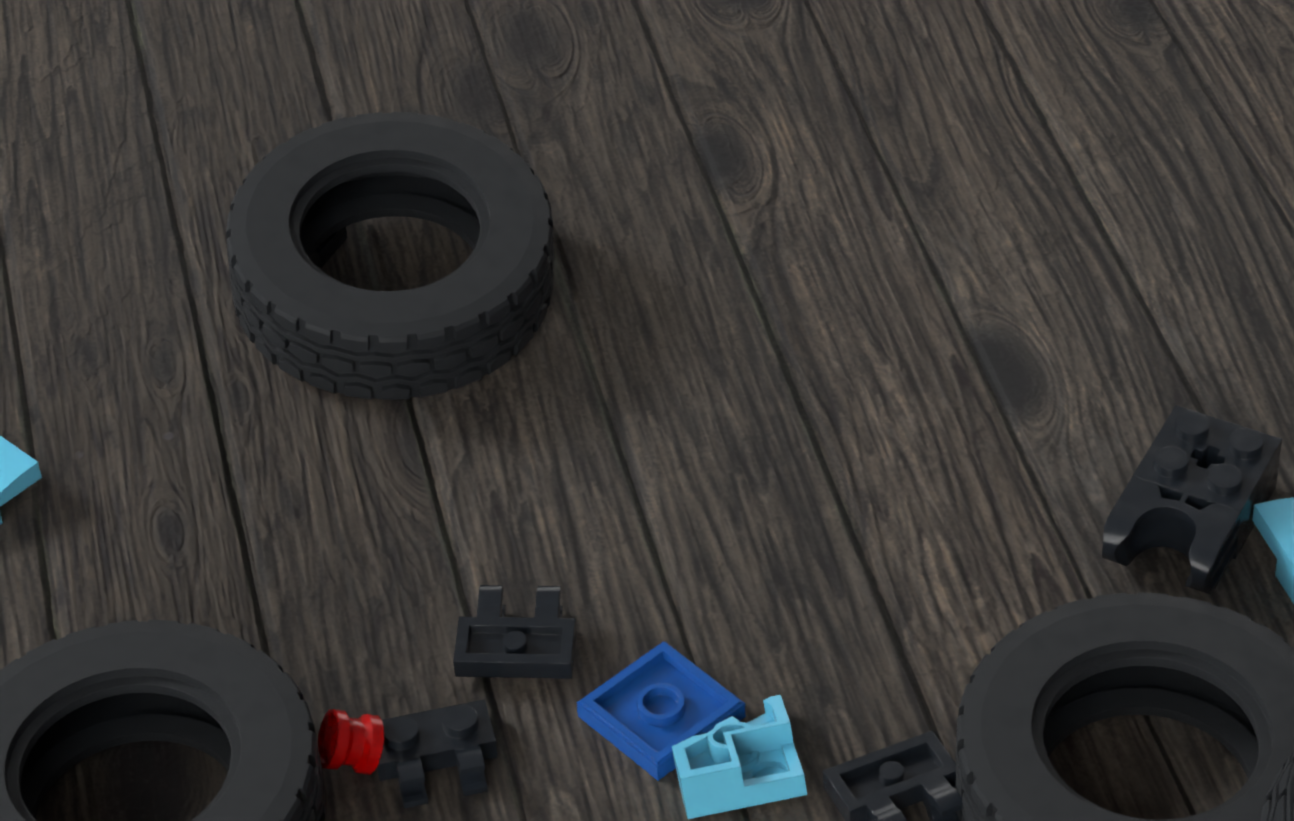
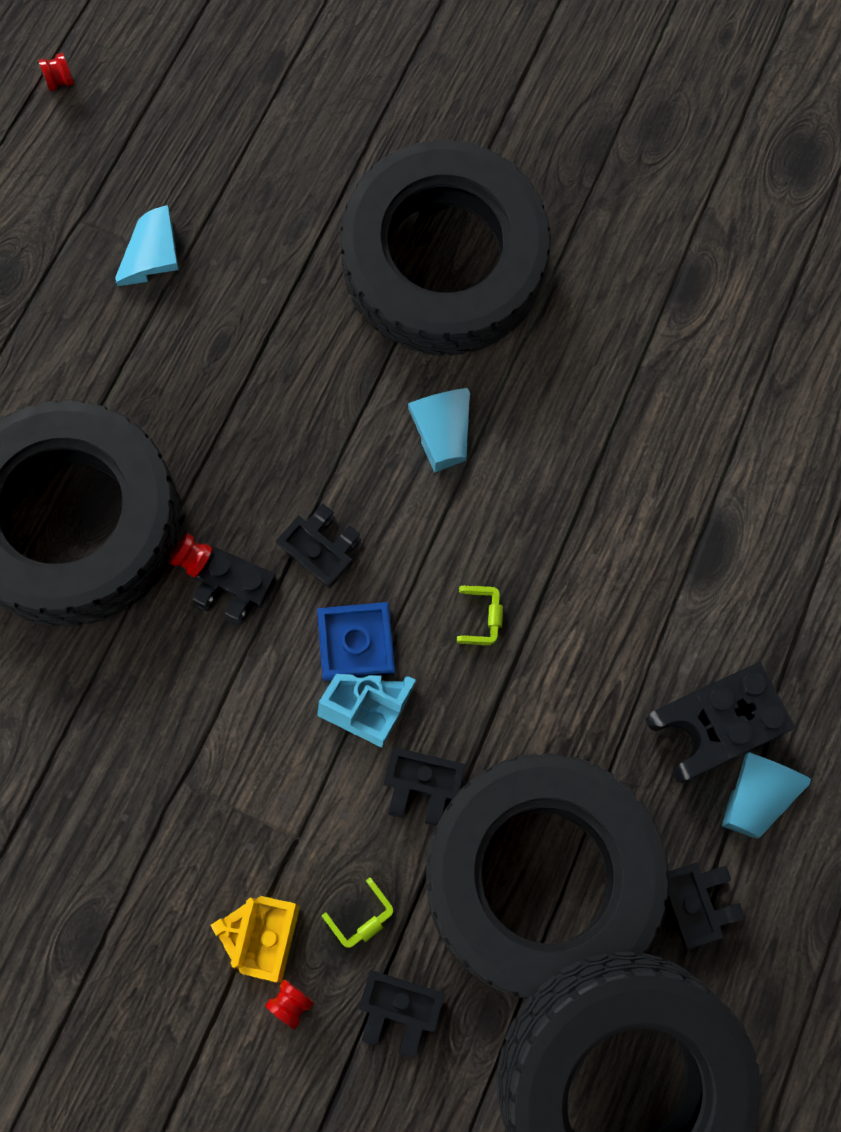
camera: 30 degrees right, 30 degrees up
none -> medium azure slope [408,388,470,473]
none -> lime piece [457,586,503,645]

